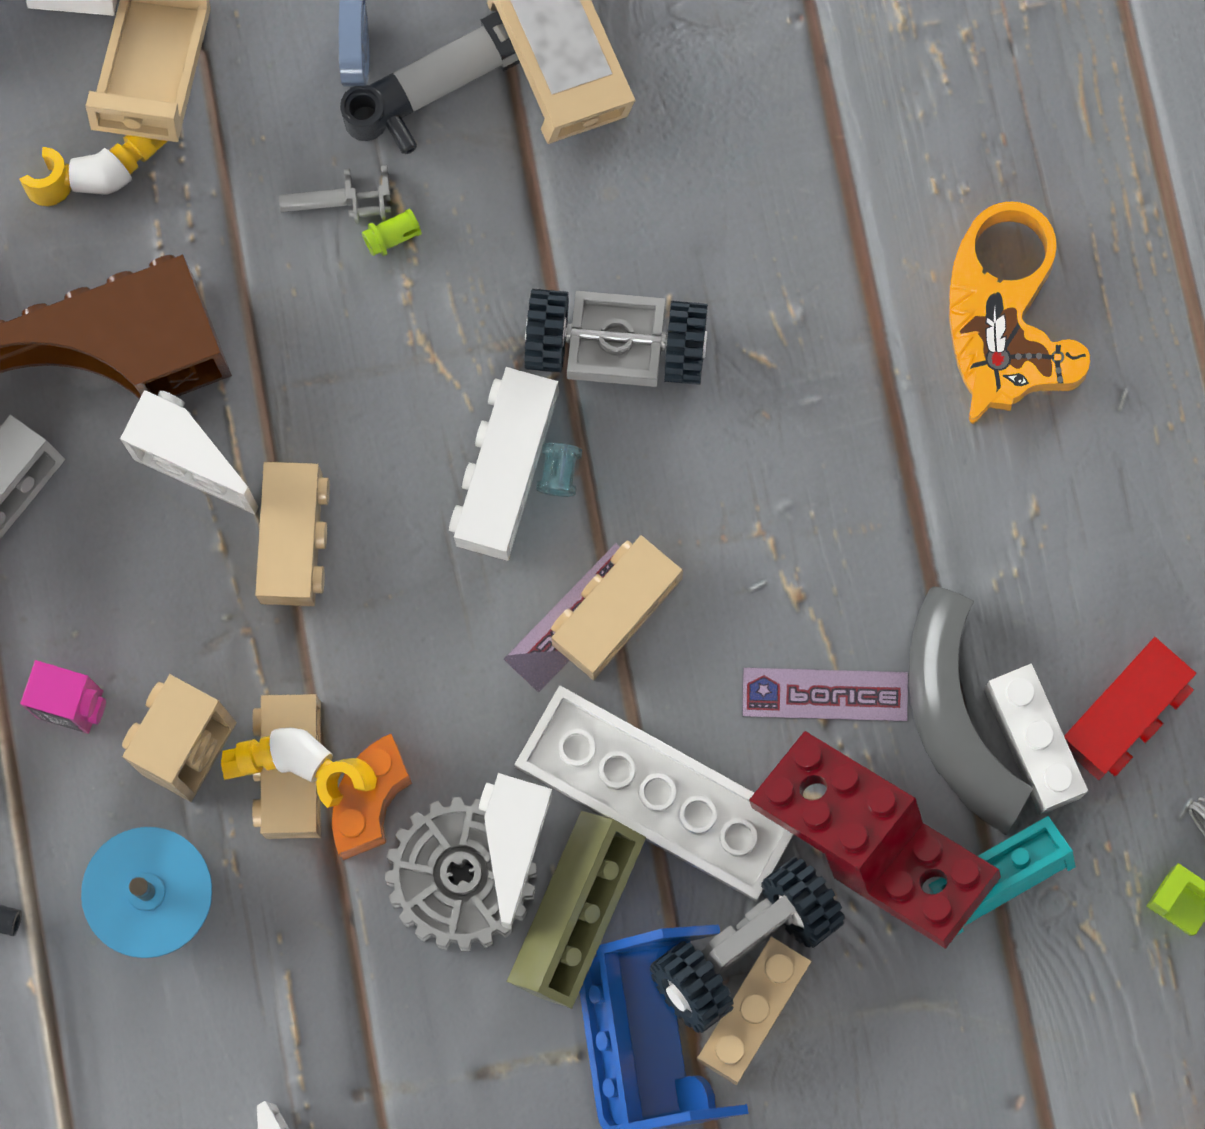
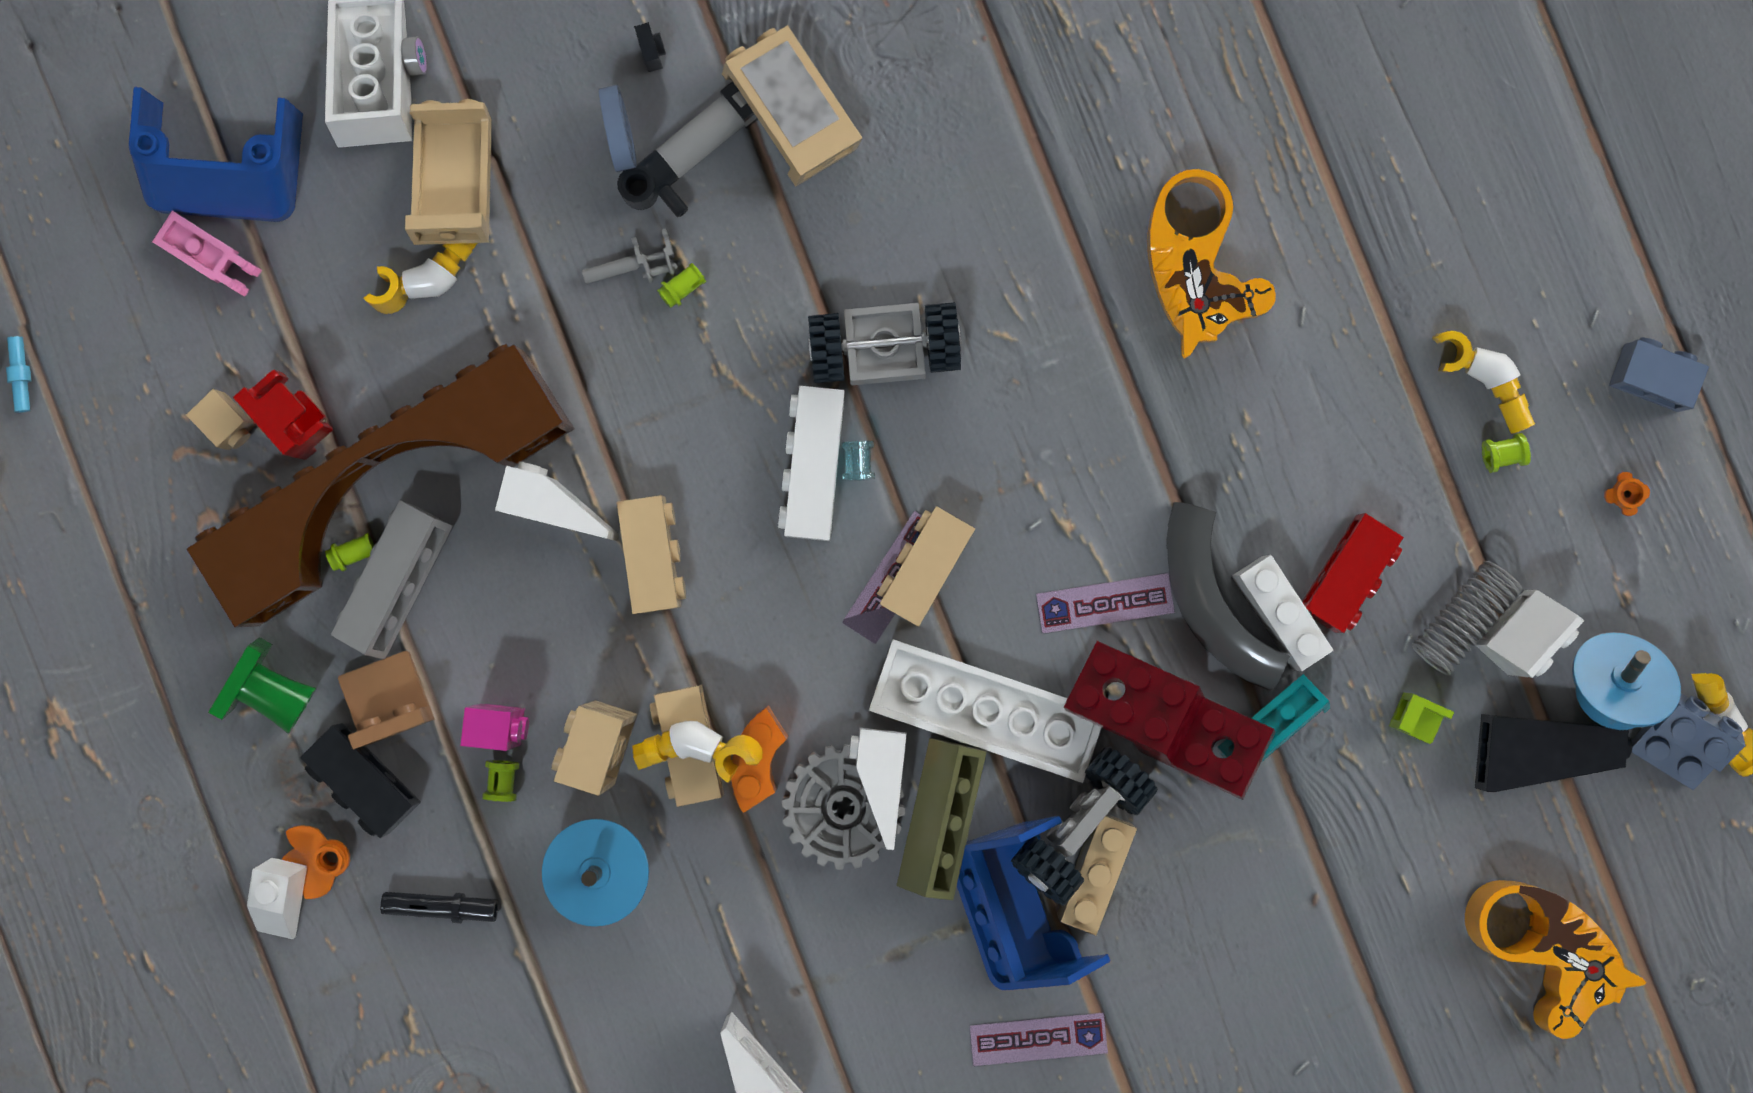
camera: 15 degrees left, 10 degrees up
none -> lime bush [482,760,520,802]

